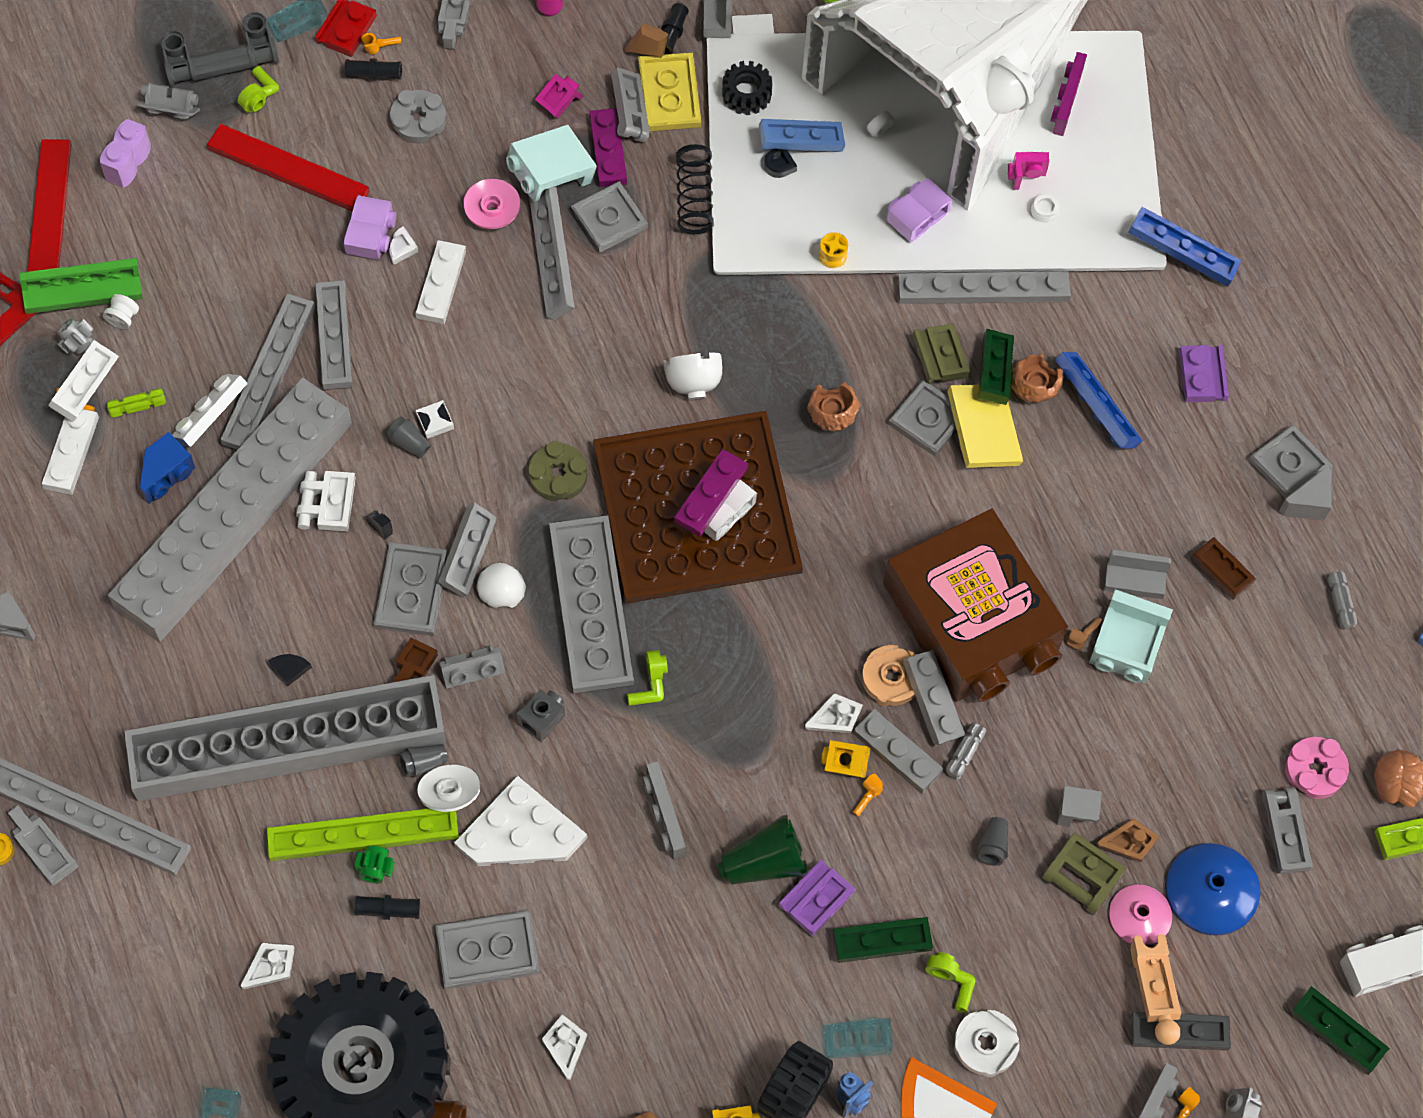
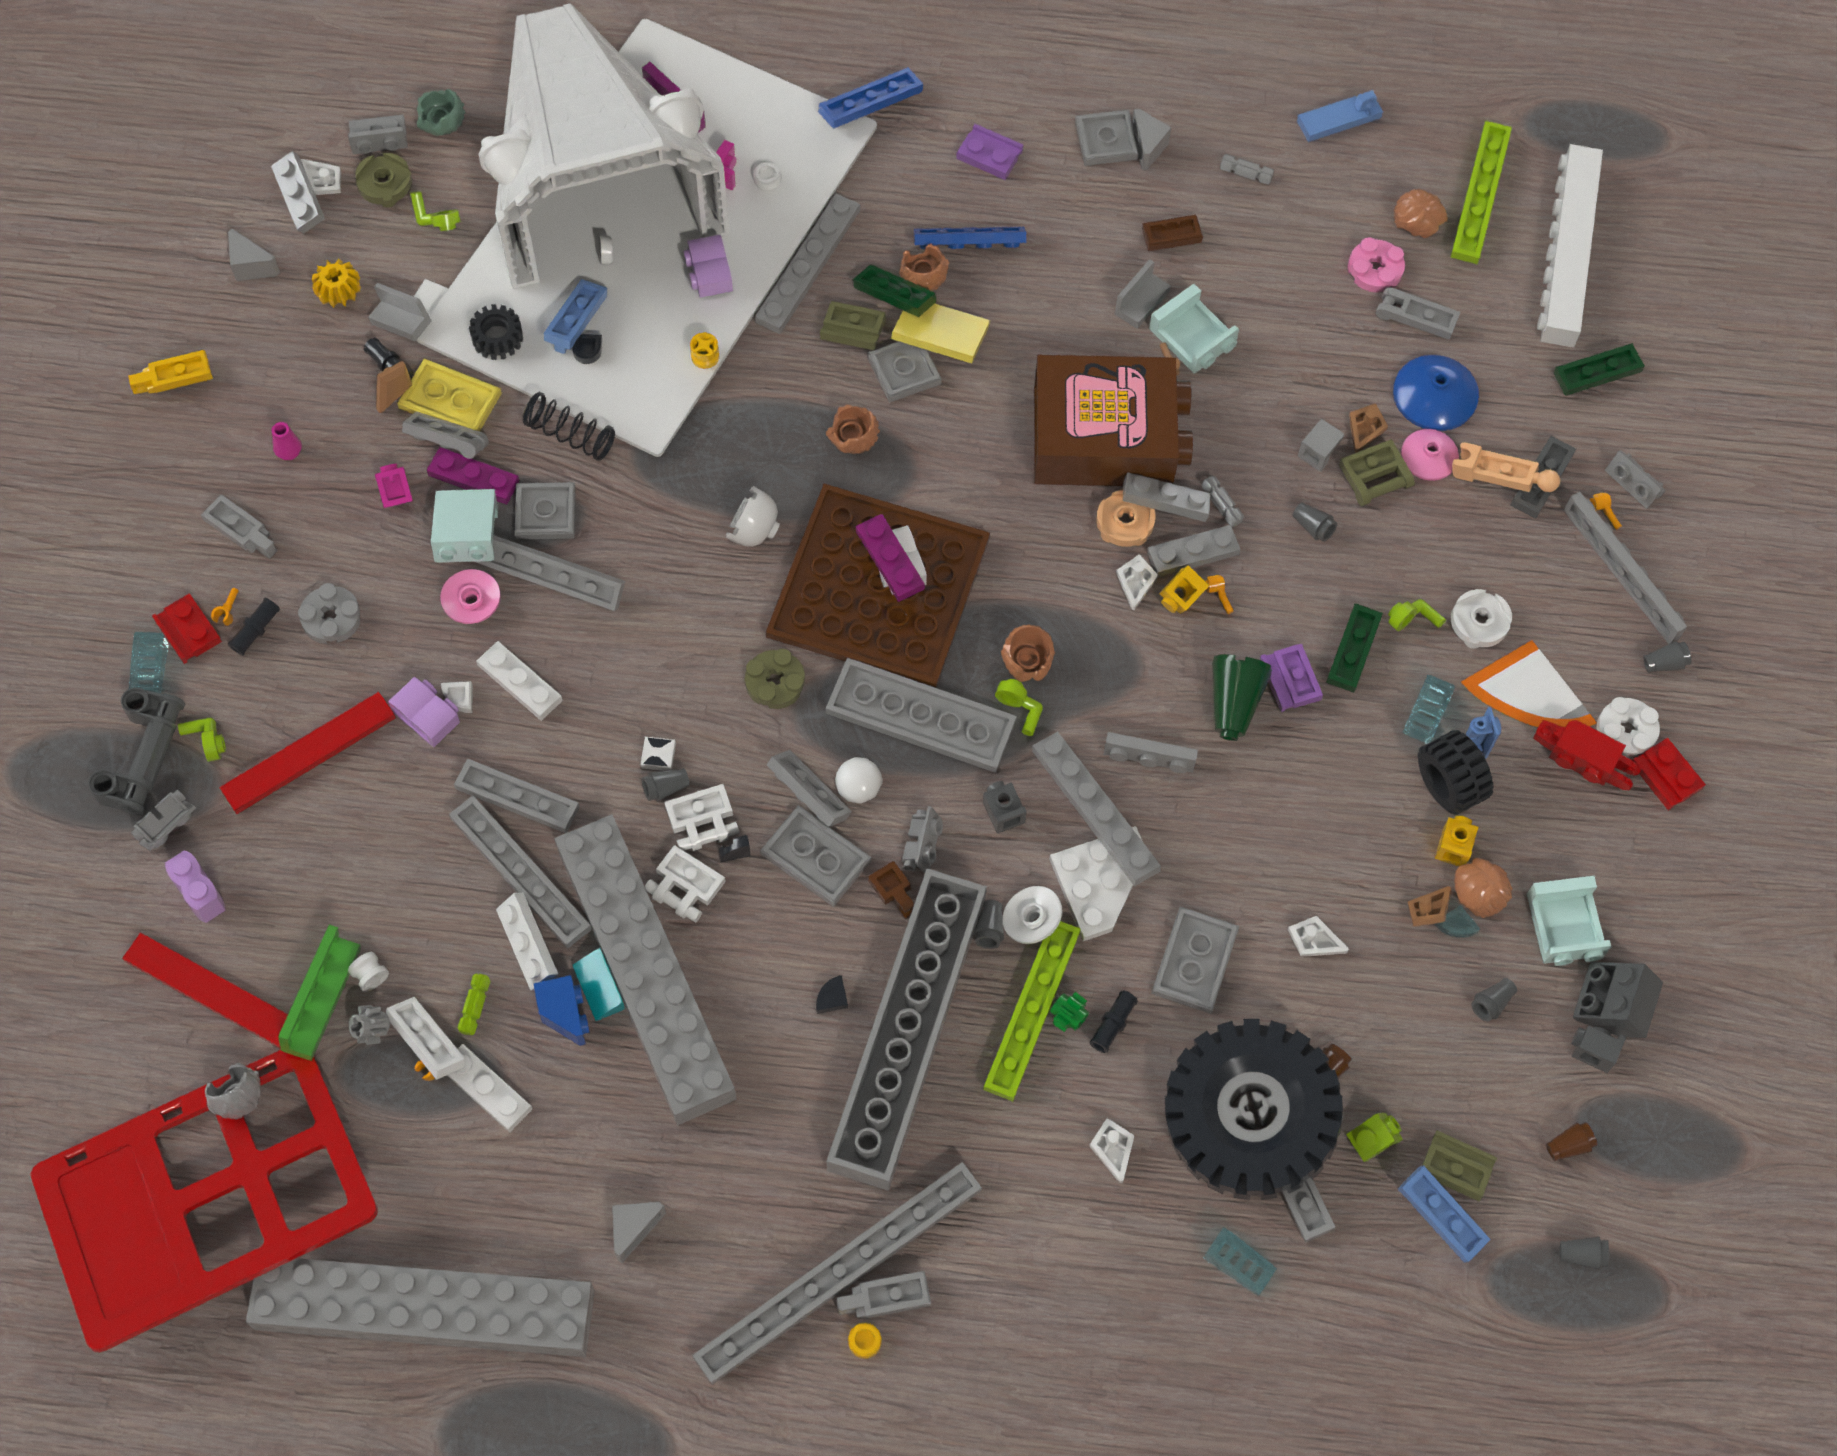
camera: 60 degrees left, 0 degrees up
none -> teal slope [572,948,625,1021]
none -> white plate [664,784,739,851]
none -> nougat hair [1001,624,1055,682]
none -> light grey plate [1032,732,1161,886]

